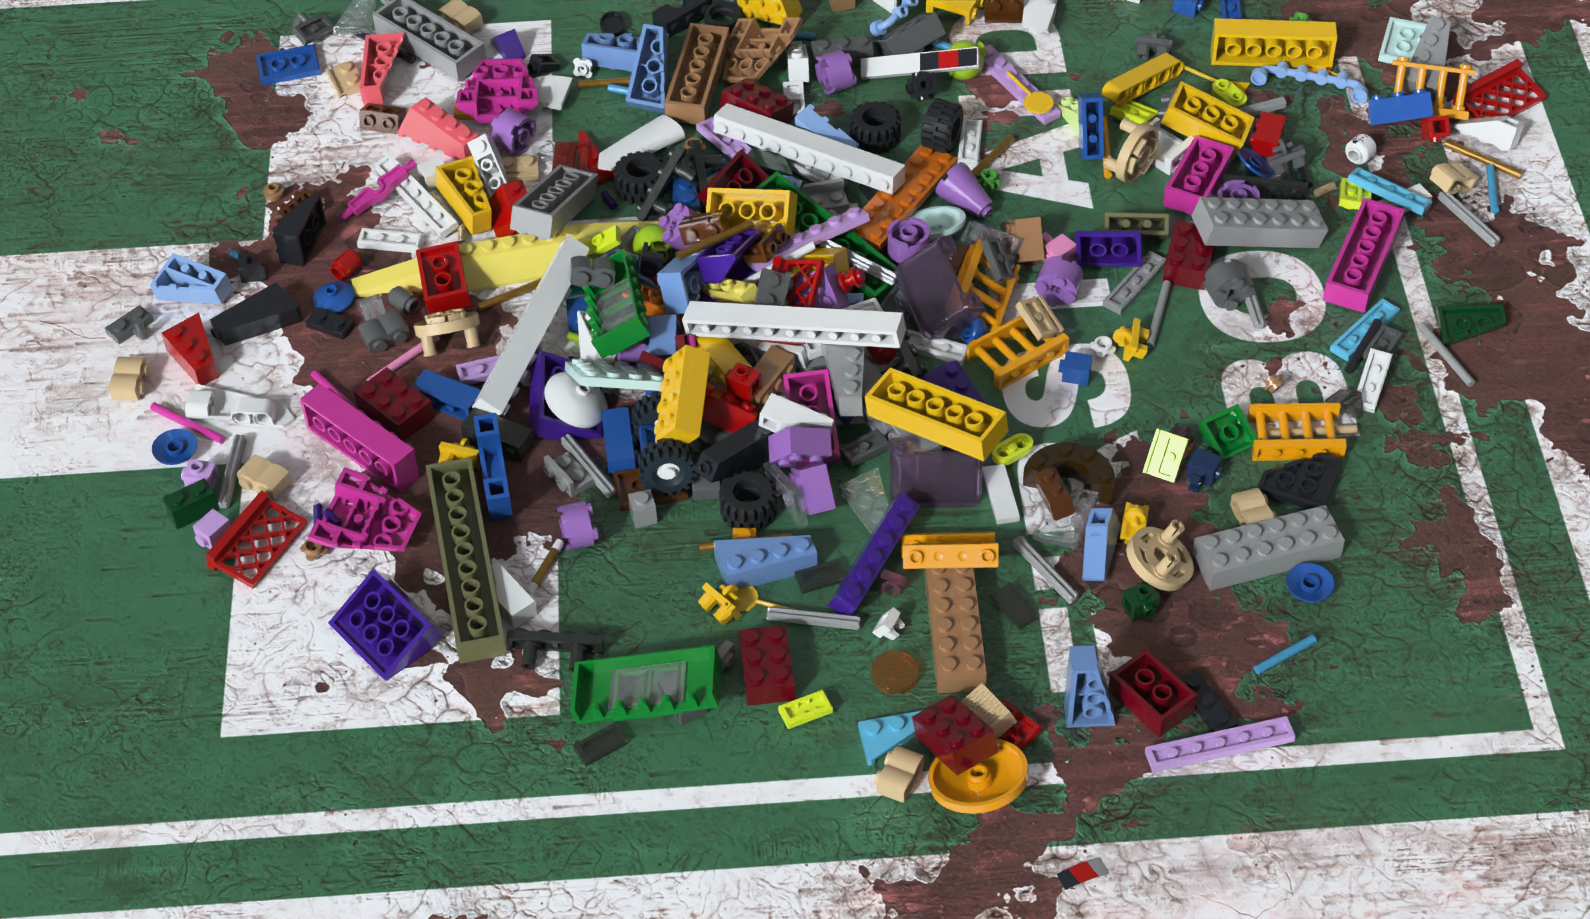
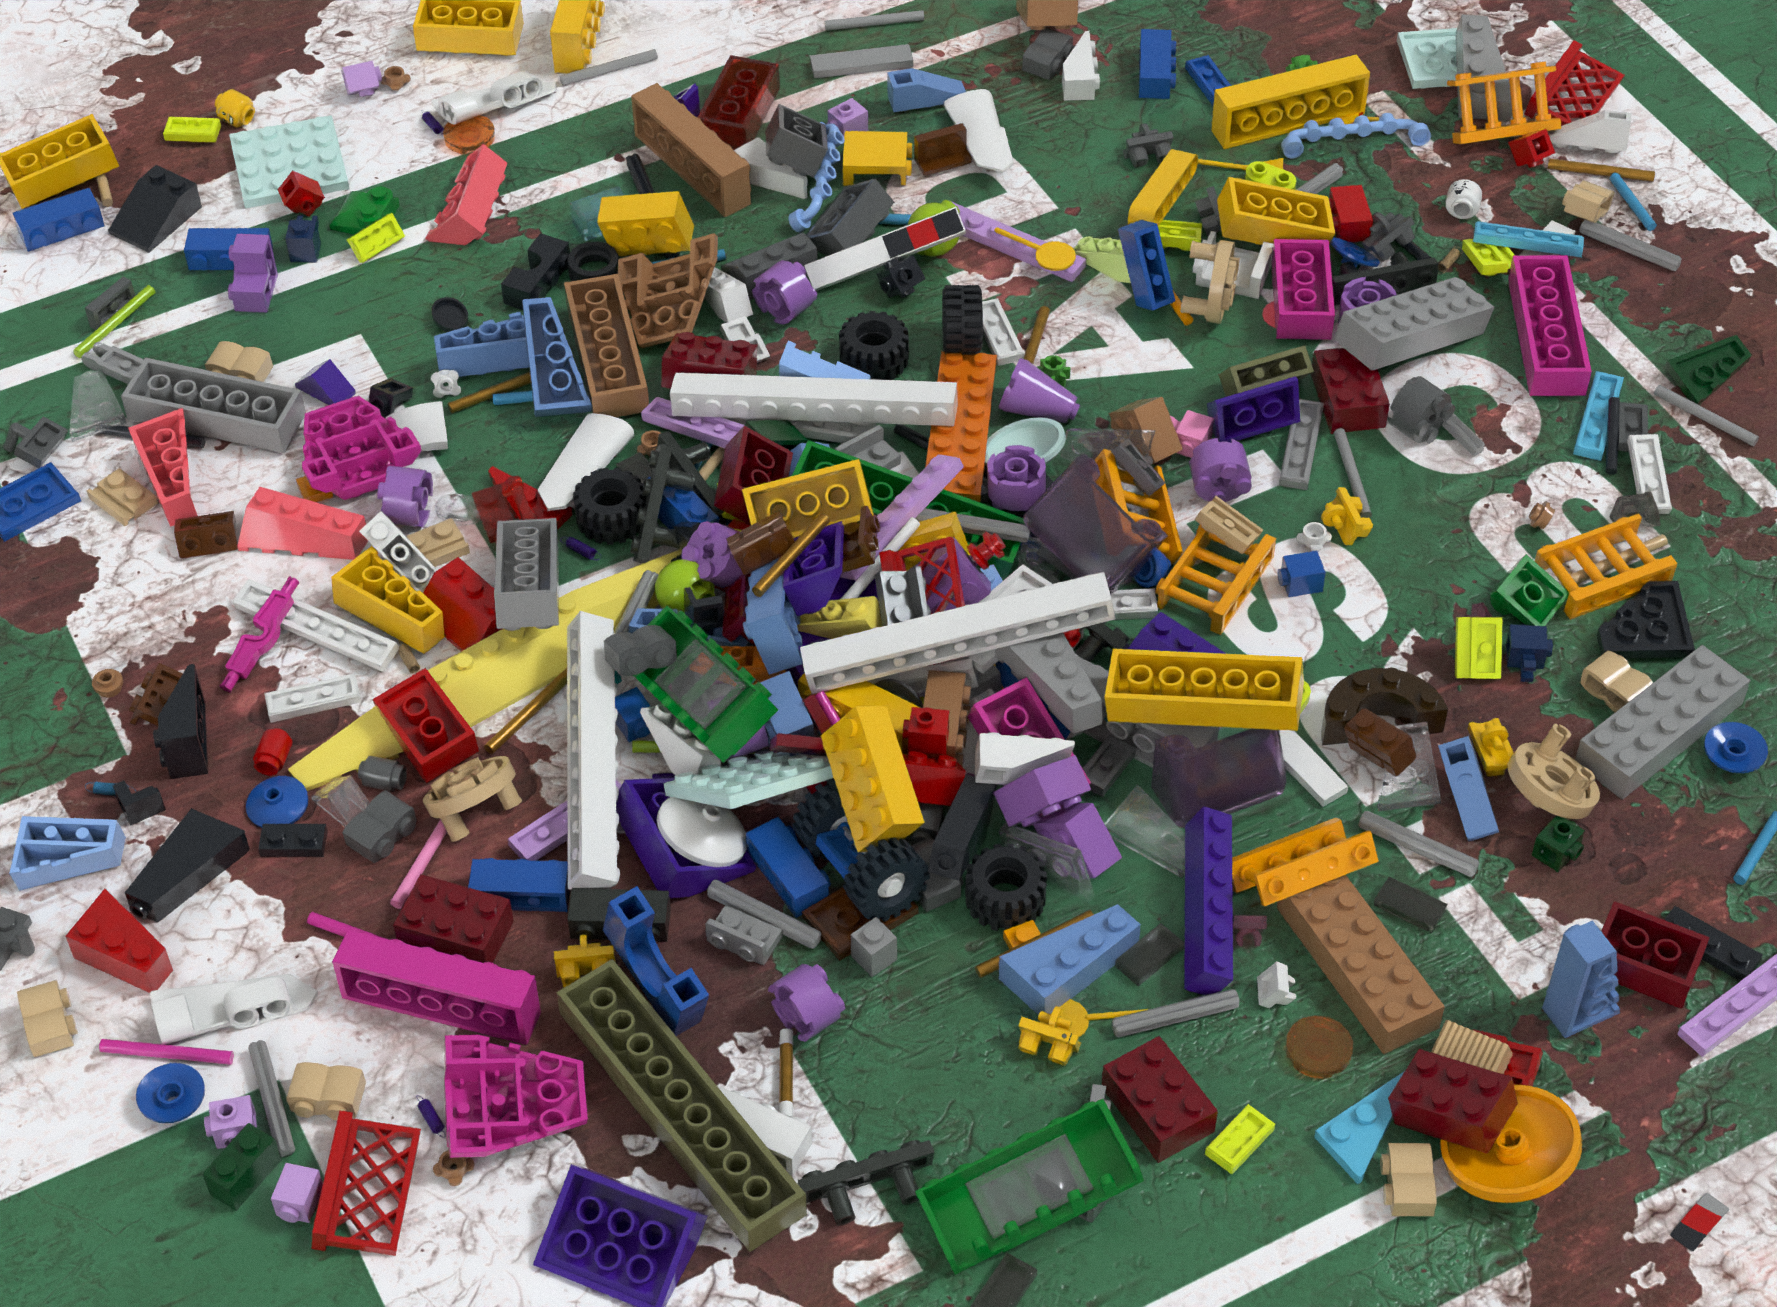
camera: 25 degrees left, 0 degrees up
dark purple piece [322,506,343,528] -> none
white brick [417,156,447,192] -> none
neon yellow plate [583,225,621,259] -> none
blue brick [1367,88,1433,126] -> none

